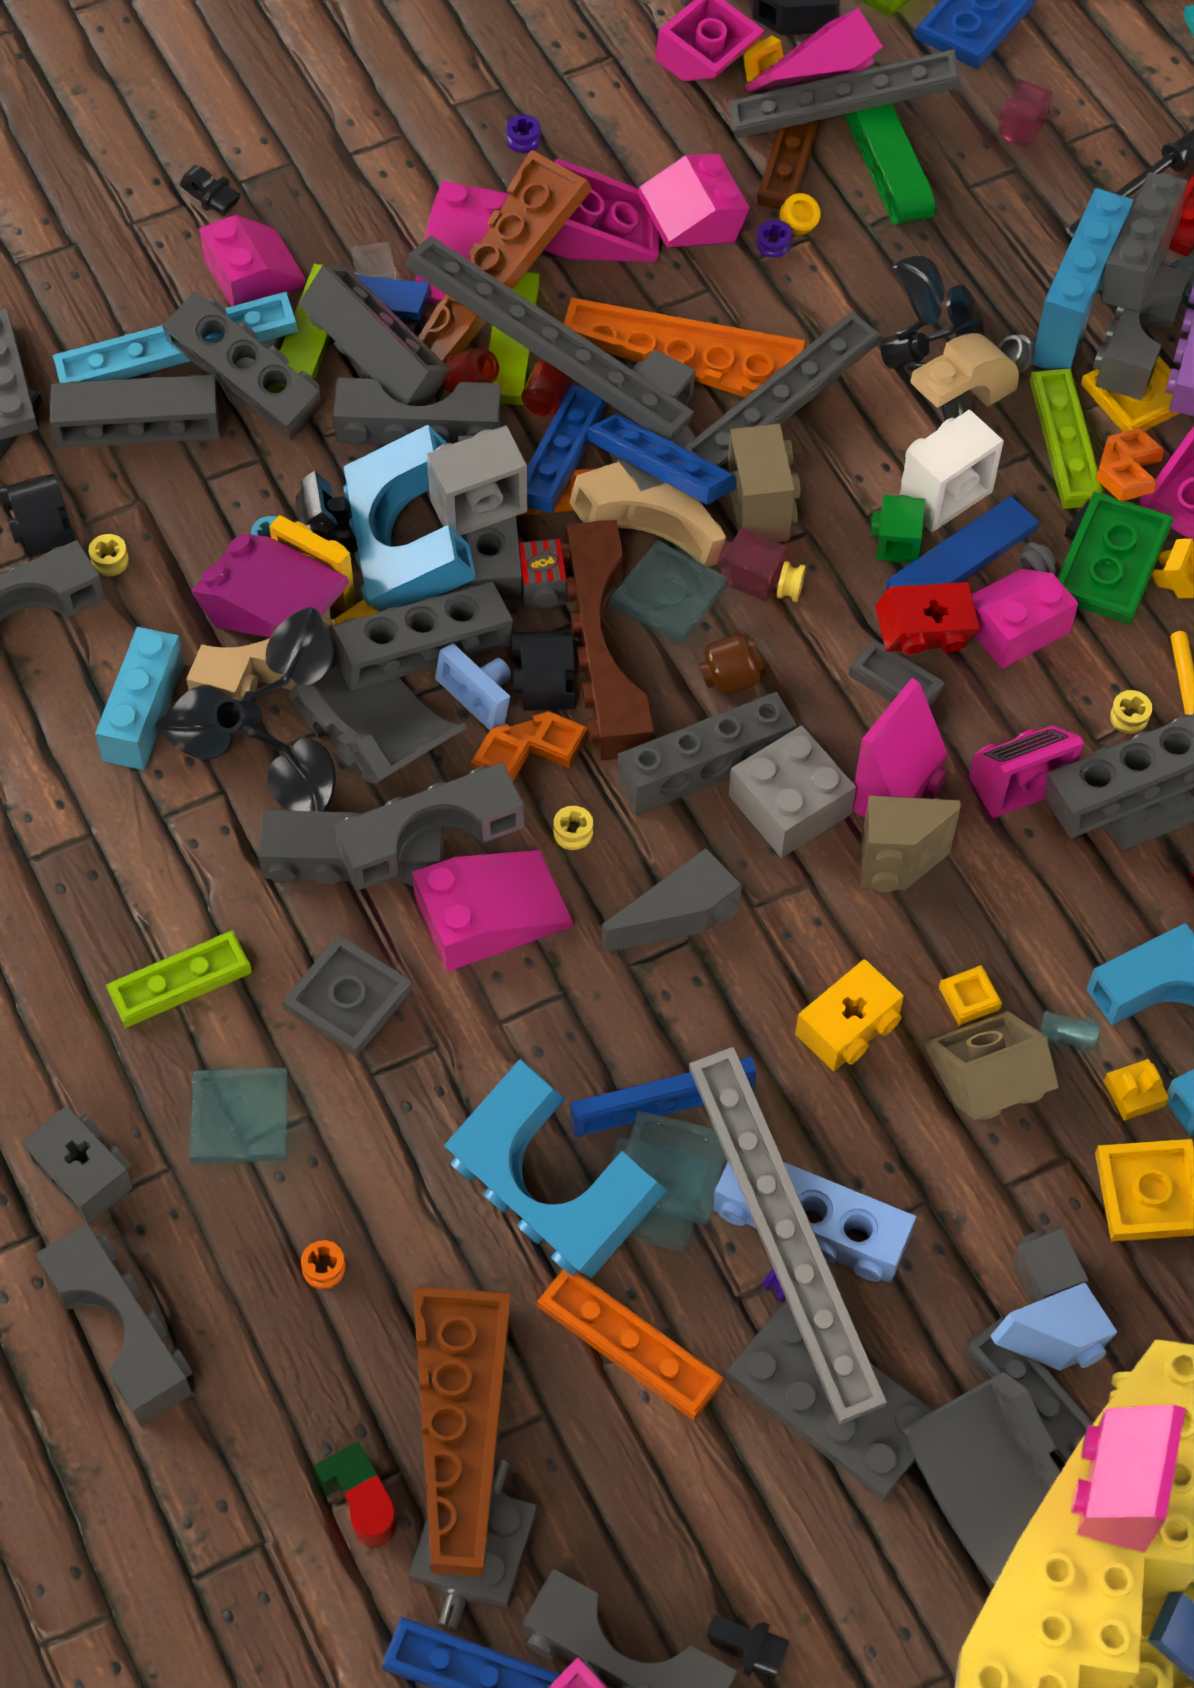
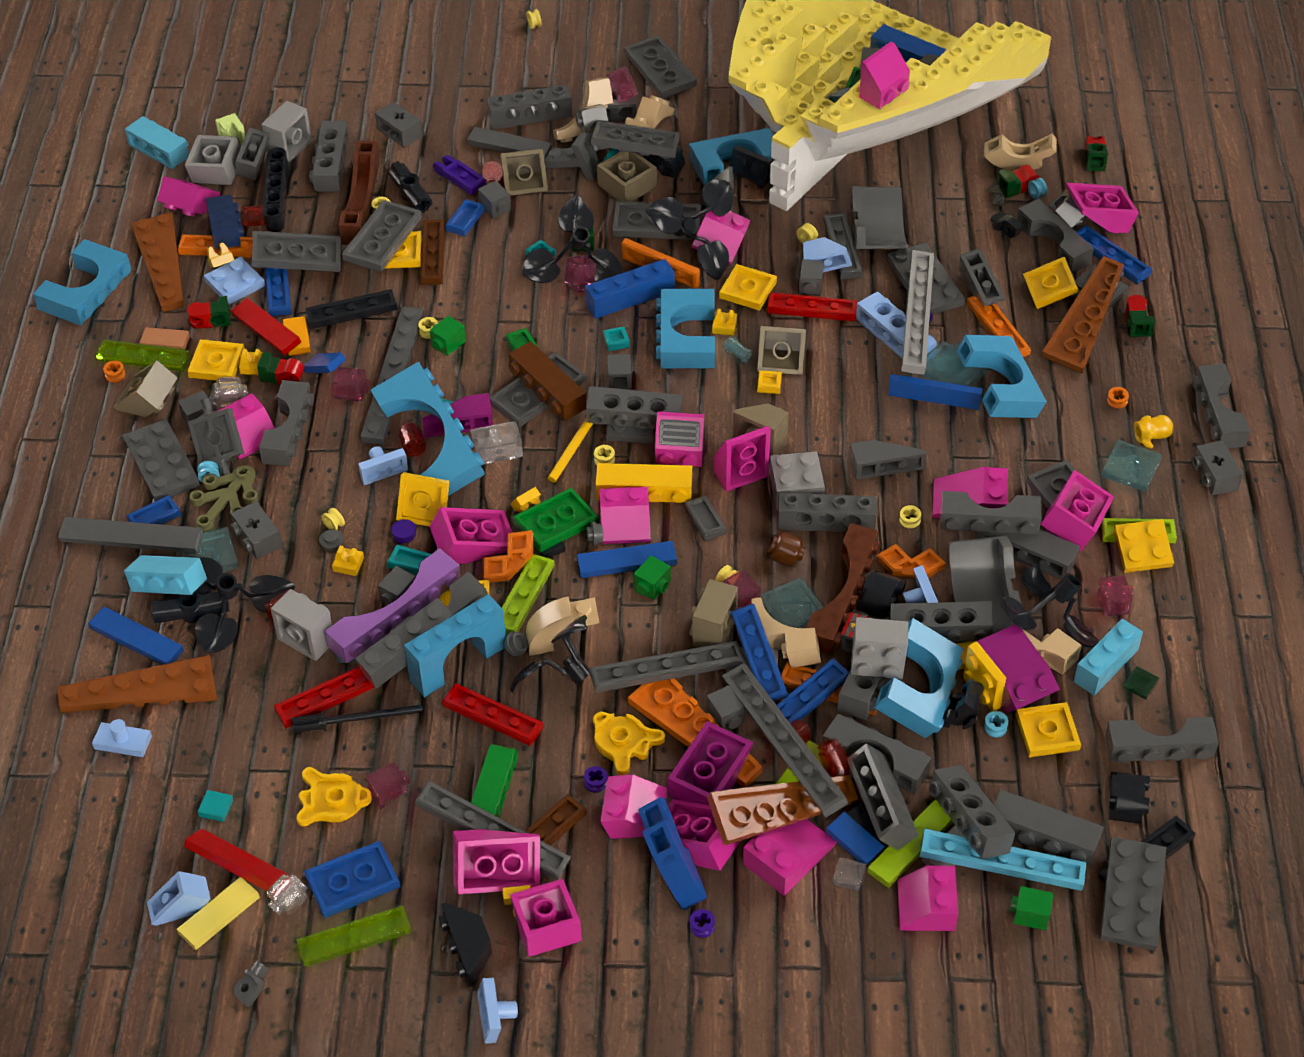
camera: 150 degrees left, 10 degrees down
light yellow bush [88,534,129,576] -> none
black piece [180,165,241,216] -> none
yellow tile [780,193,821,235] -> none
yellow brick [795,959,904,1072] -> none
red brick [875,582,980,655] -> none
white brick [900,409,1004,533] -> none
none -> yellow tile [296,767,372,827]
none -> red tile [442,683,544,746]
none -> yellow tile [593,712,665,775]
none -> yellow brick [596,463,692,503]
none -> blue slope [638,797,708,910]
none -> magenta slope [668,721,753,805]
none -> red tile [767,292,858,321]
none -> dark grey slope [959,248,1005,307]
none -> green brick [1010,886,1054,931]
none -> yellow plate [1016,702,1081,757]
none -> yellow plate [1023,257,1079,309]
none -> dark pink slope [1040,470,1114,552]
none -> clear pink brick [1097,576,1133,617]
none -> yellow plate [1114,519,1174,573]
none -> clear green tile [1123,666,1159,700]
none -> yellow animal [1134,415,1173,449]

